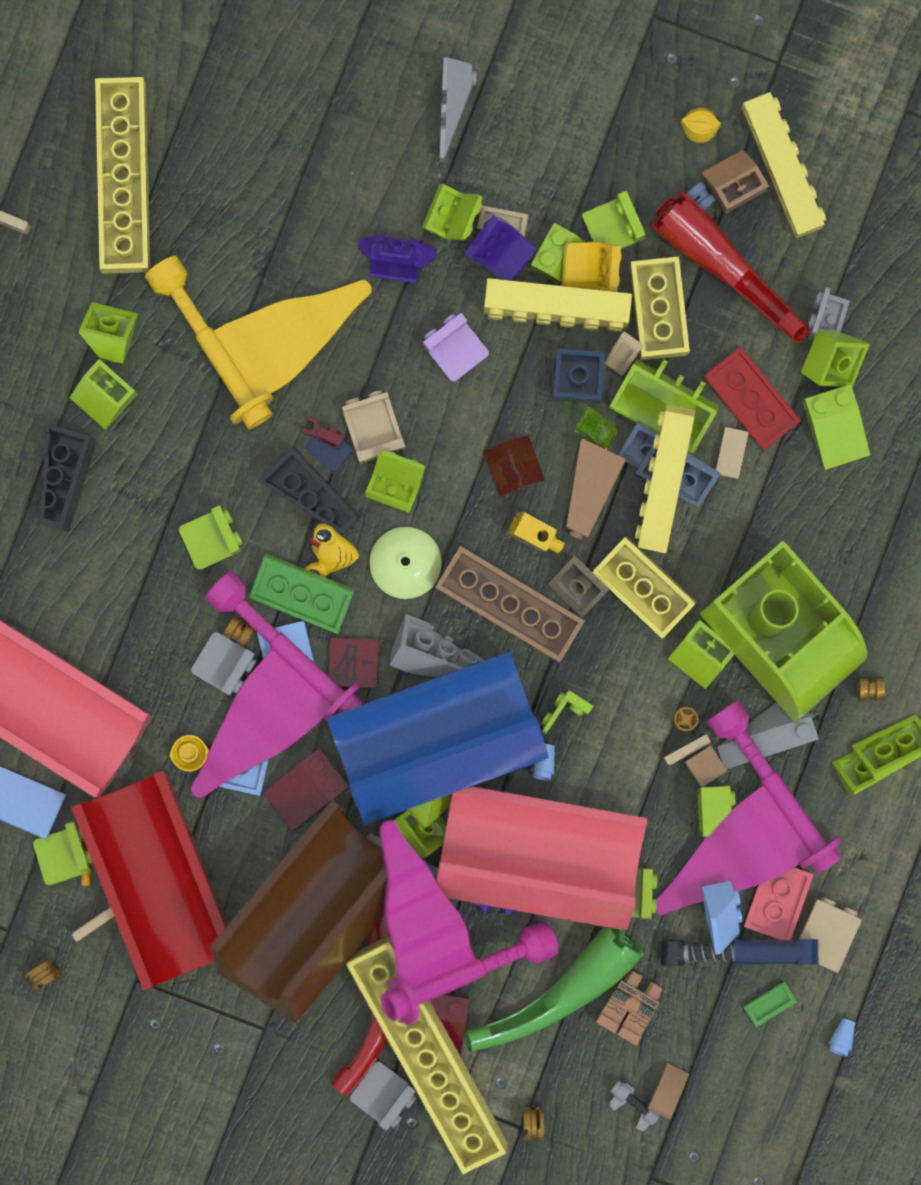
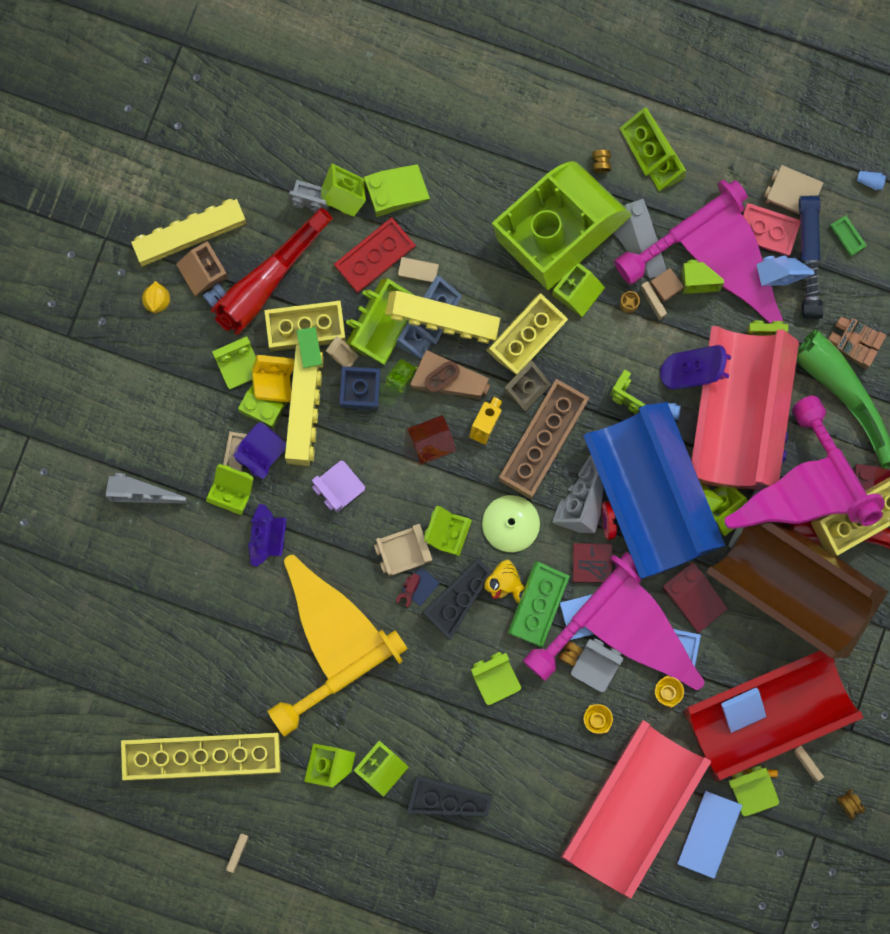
camera: 90 degrees left, 5 degrees down
none -> bright green tile [297,327,322,369]
none -> reddish brown plate [425,361,460,393]
none -> yellow hat [584,704,613,734]
none -> red tile [602,502,617,540]
none -> dark purple piece [660,345,731,390]
none -> light blue tile [721,687,766,733]

